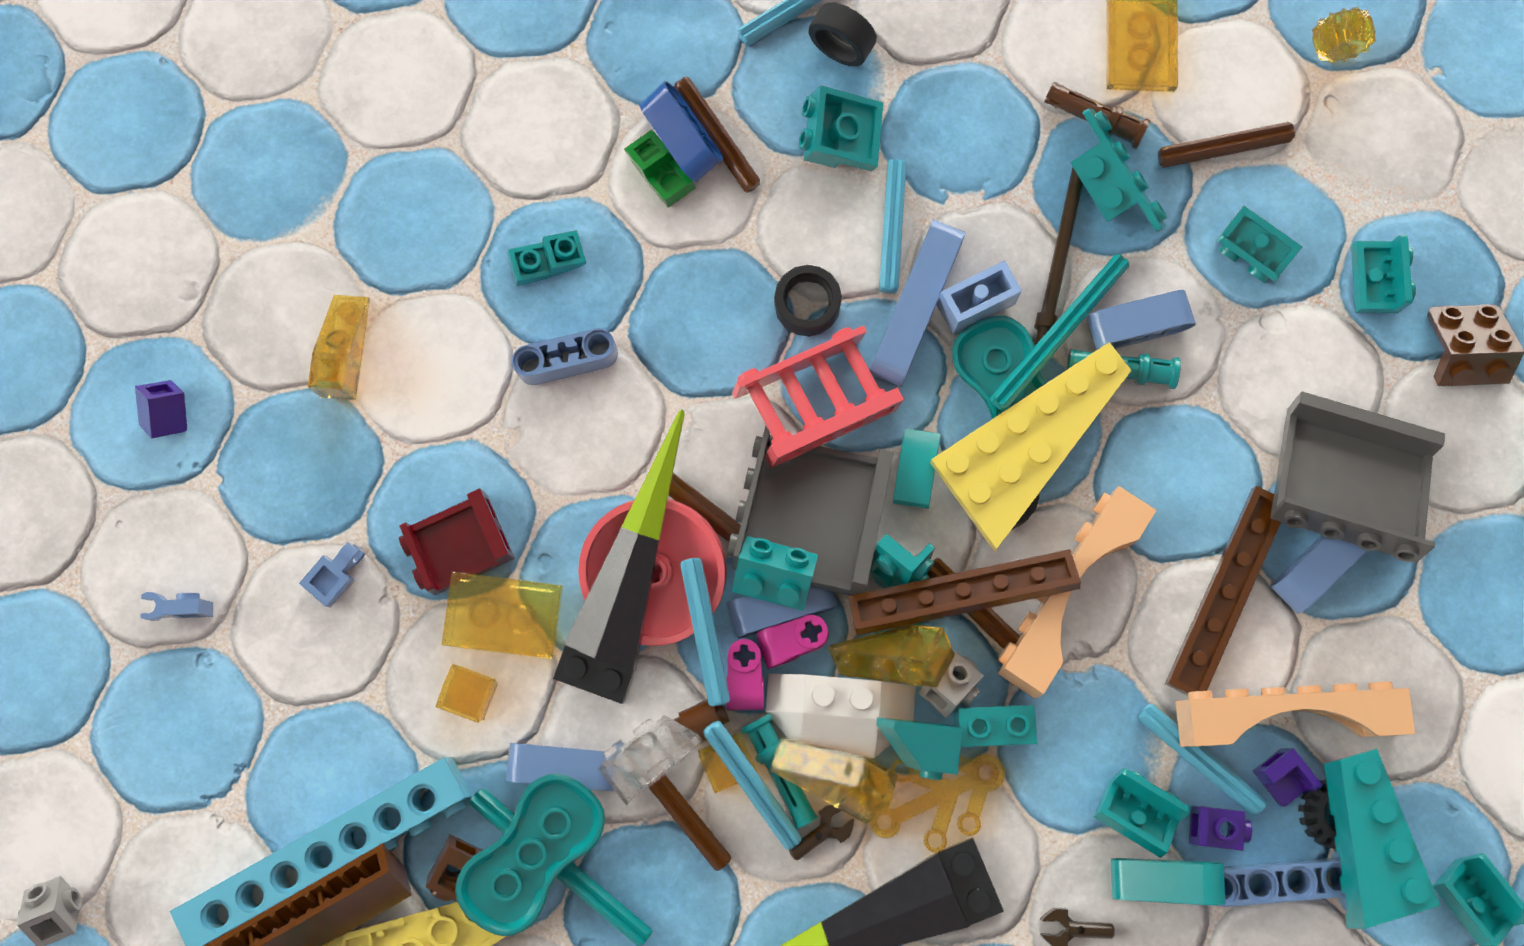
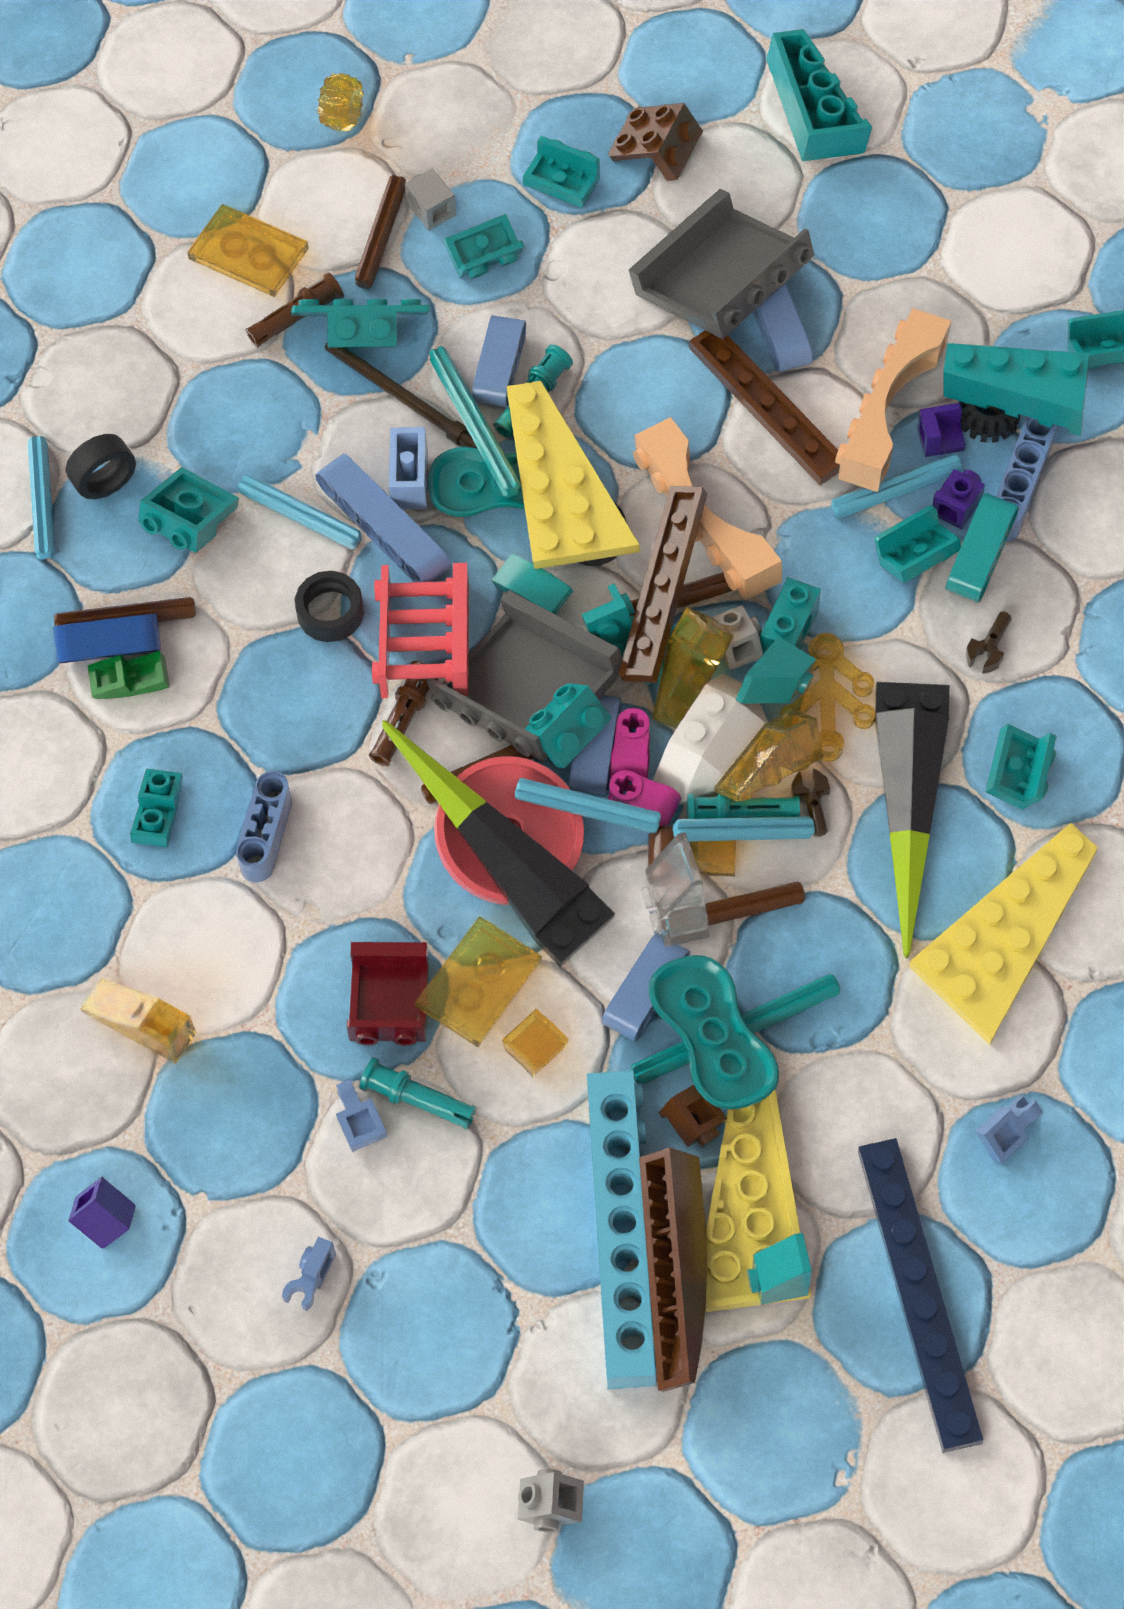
camera: 65 degrees left, 15 degrees down
none -> teal pin [359,1057,477,1130]
none -> reddish brown pin [369,661,439,766]
none -> light grey brick [405,168,456,231]

